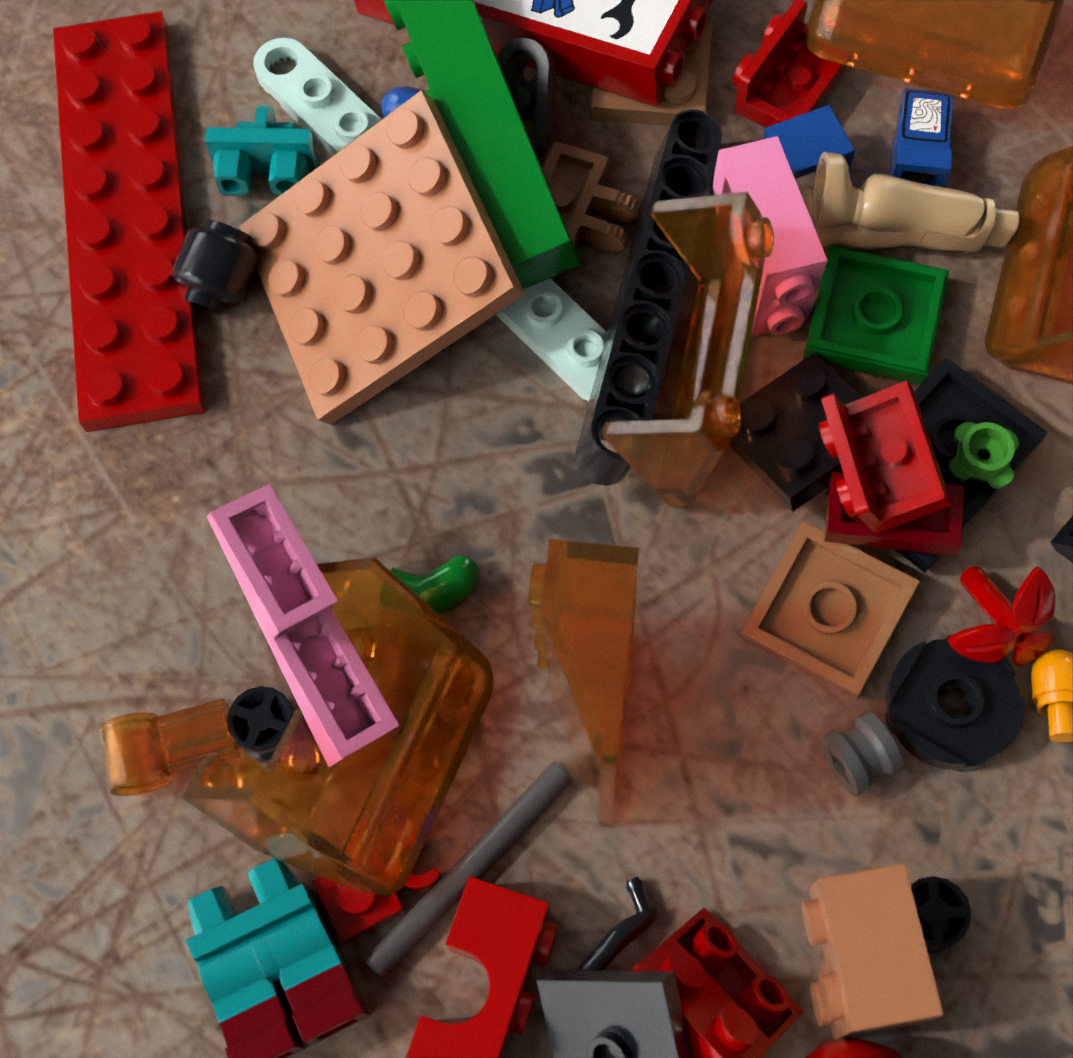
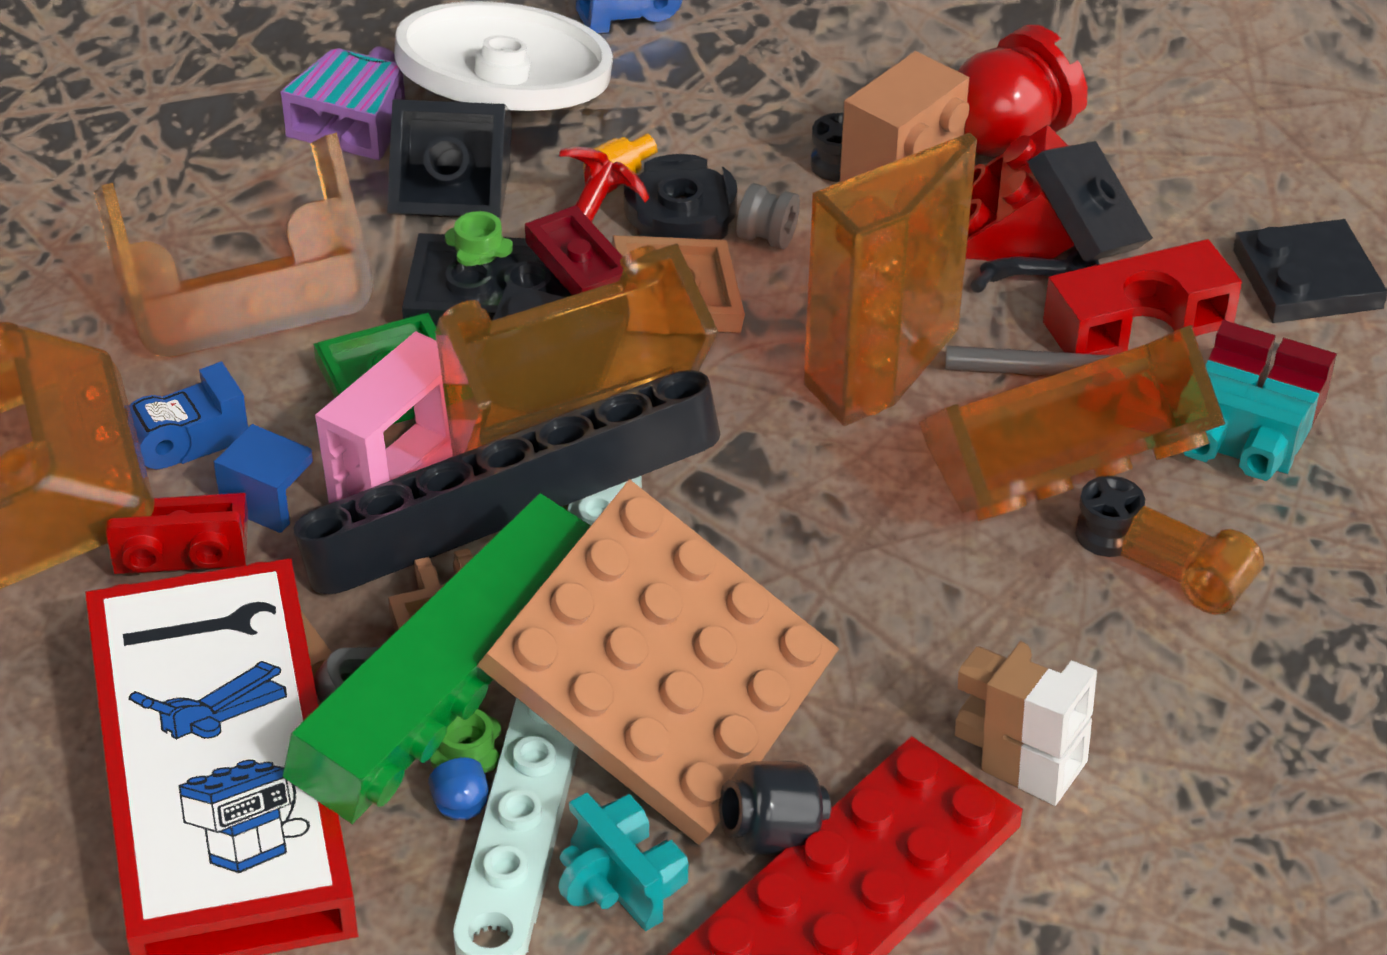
camera: 135 degrees left, 25 degrees down
bright pink slope [207,483,400,767] -> none
green arm [383,555,479,614] -> none
tan piece [802,152,1019,254] -> none
red bracket [819,380,952,534] -> none
none -> hips [955,641,1097,806]

